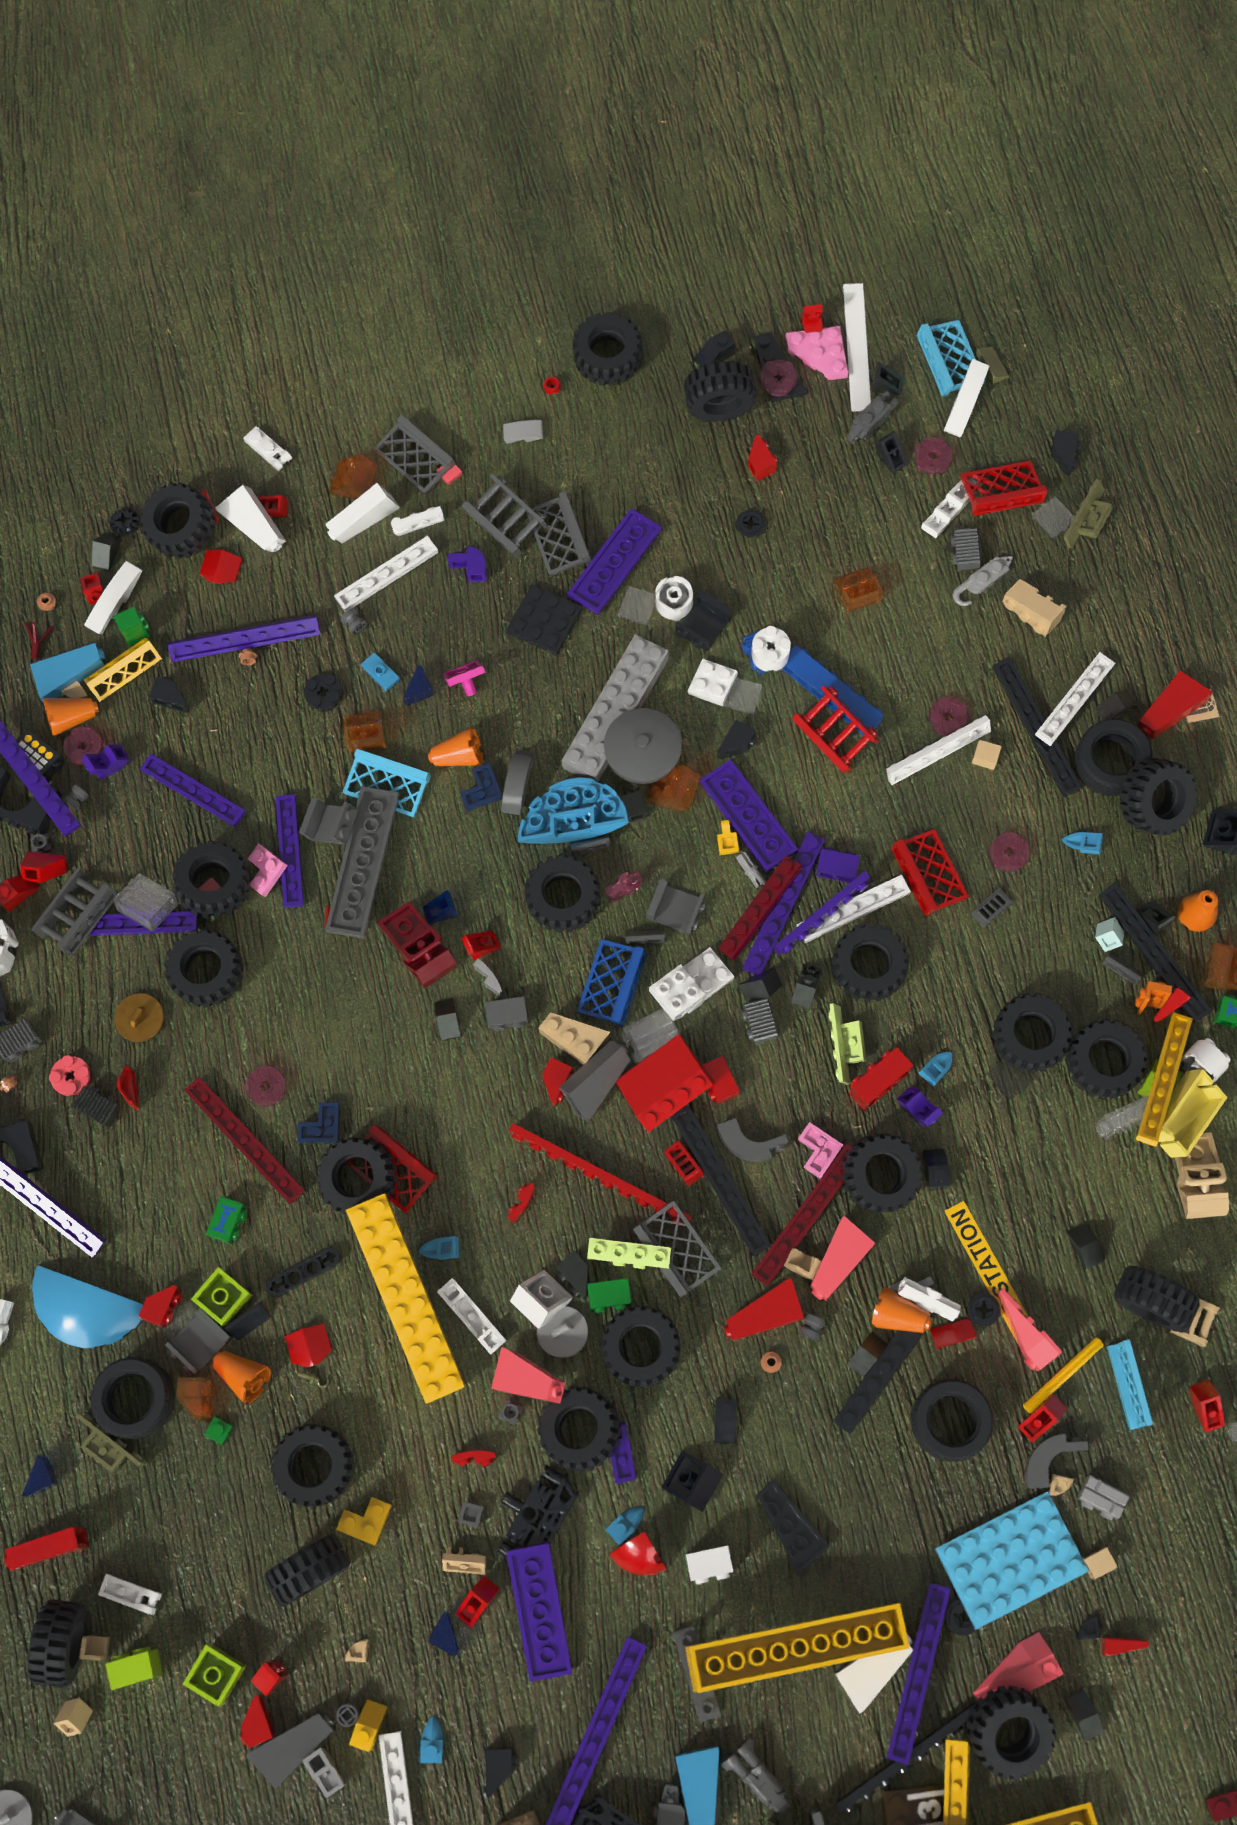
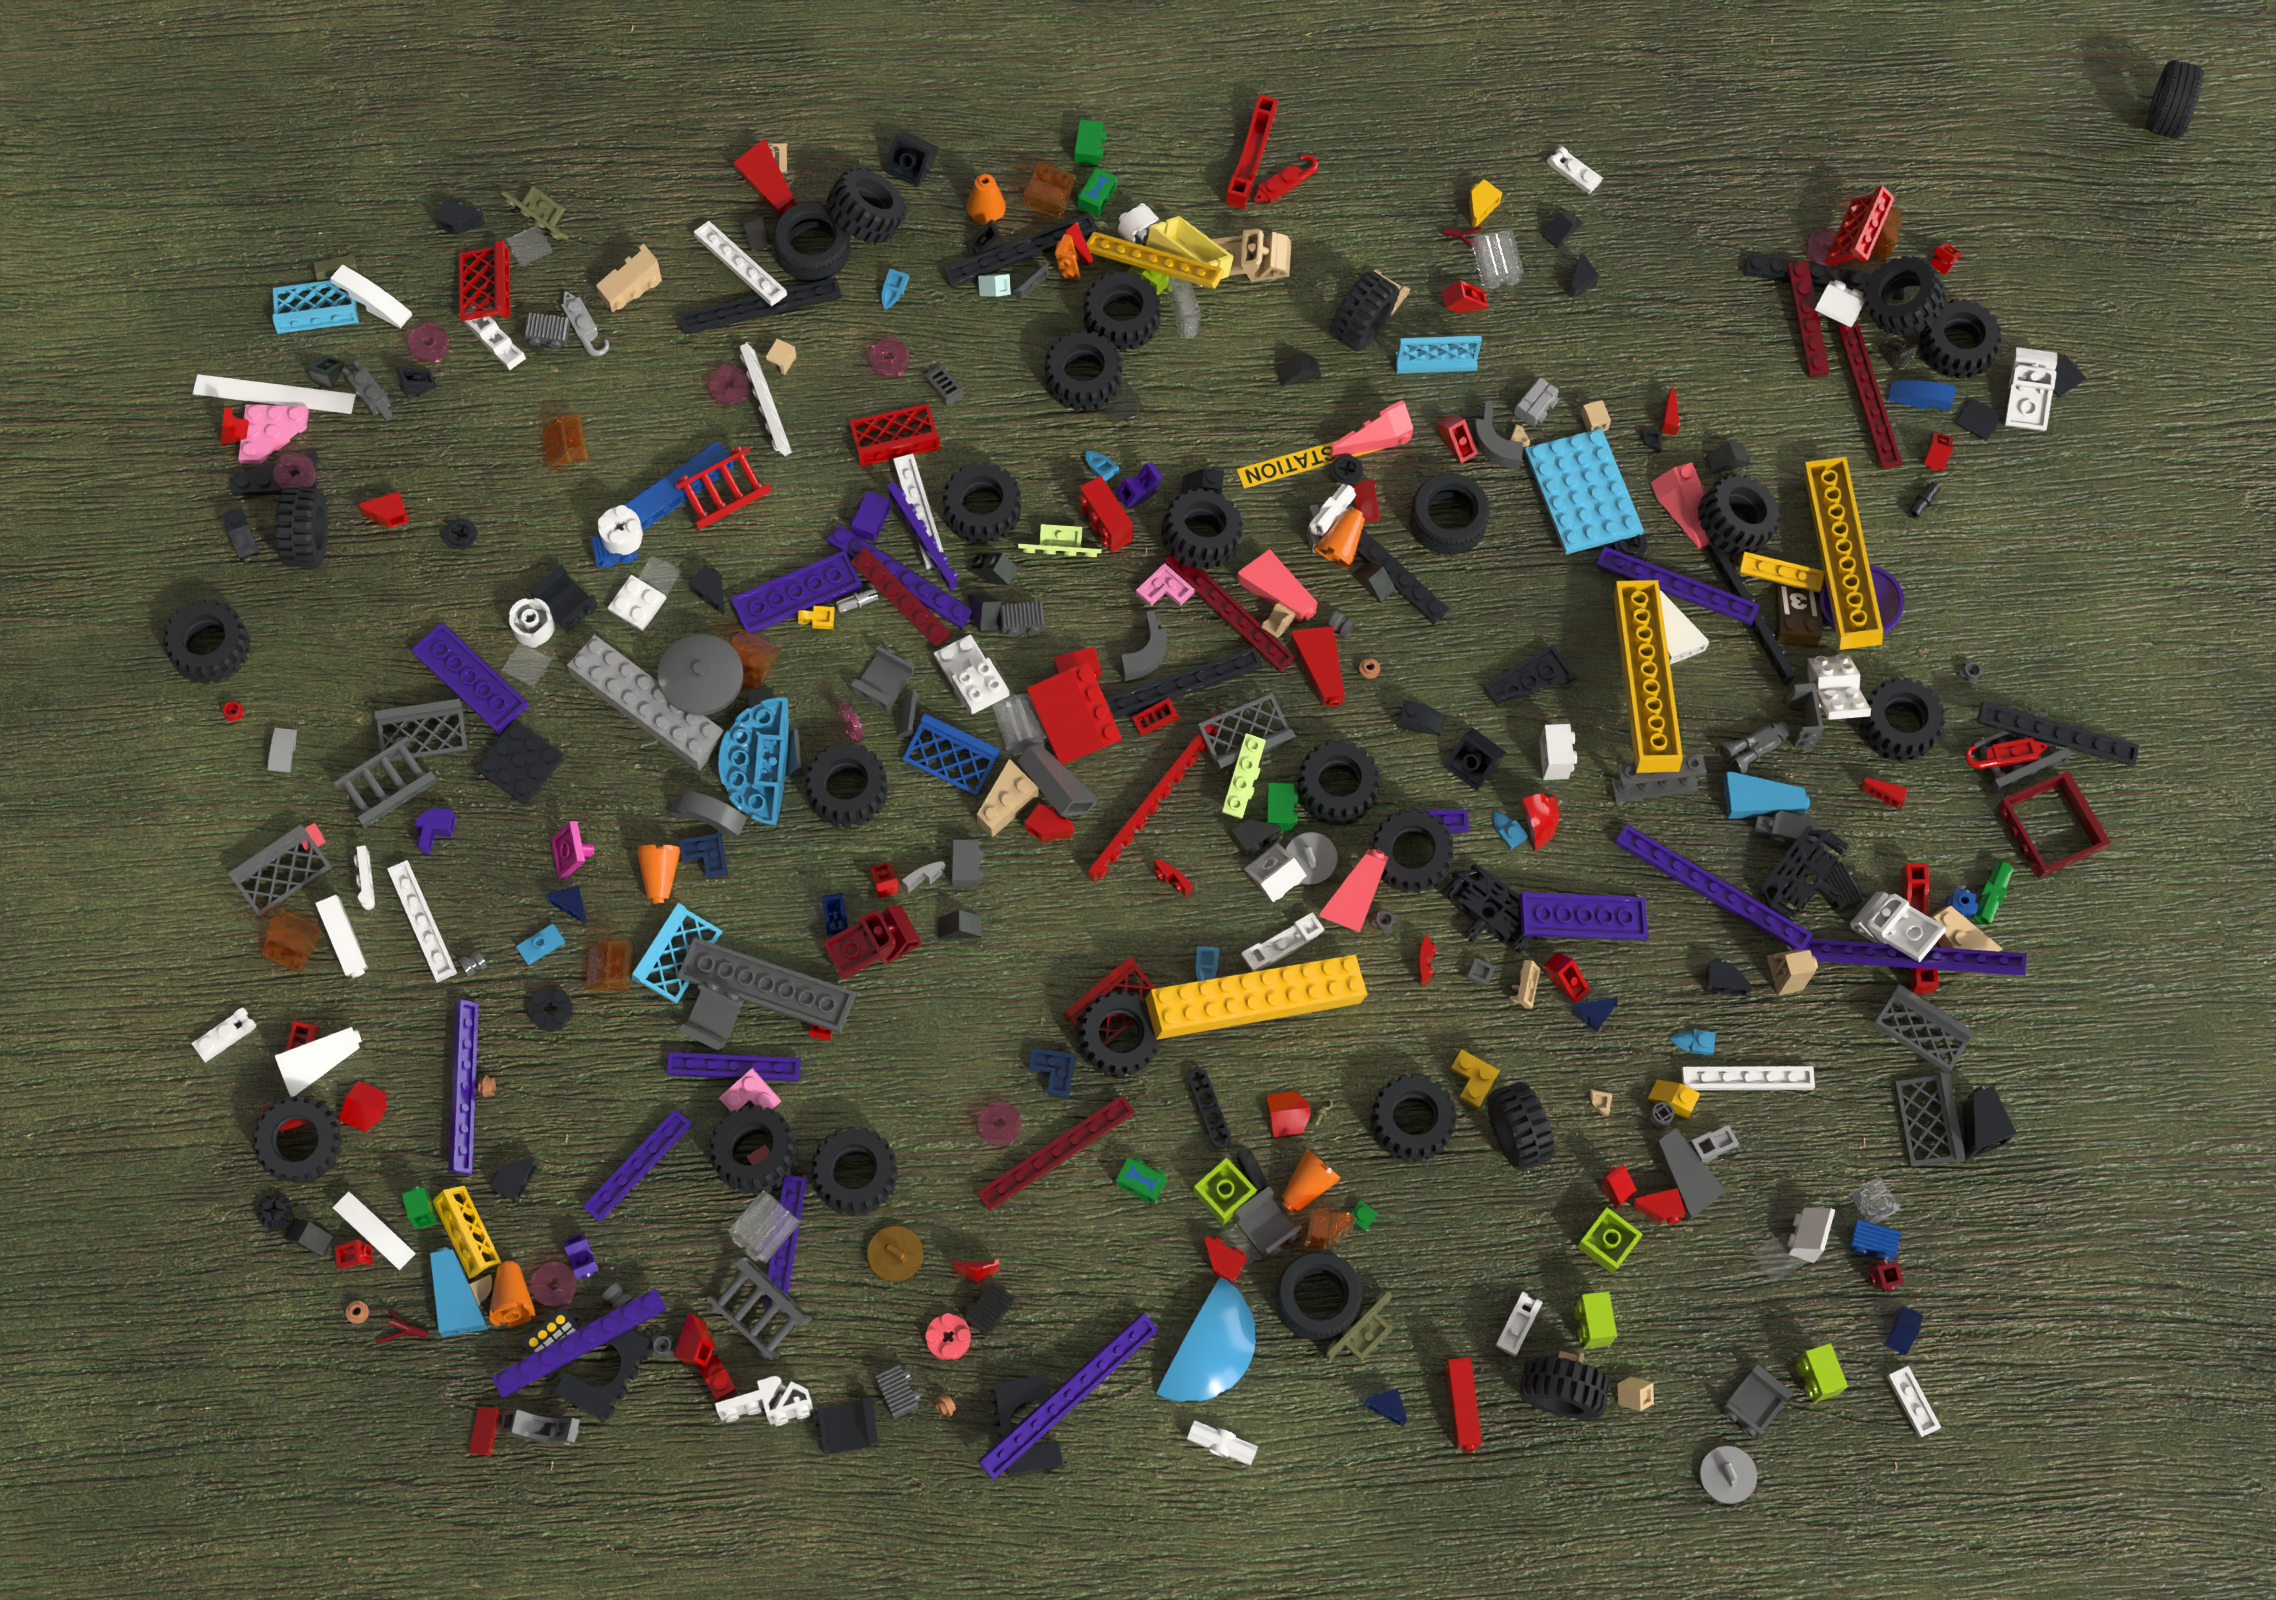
camera: 90 degrees left, 5 degrees down
yellow axle [1023,1337,1104,1413] -> none

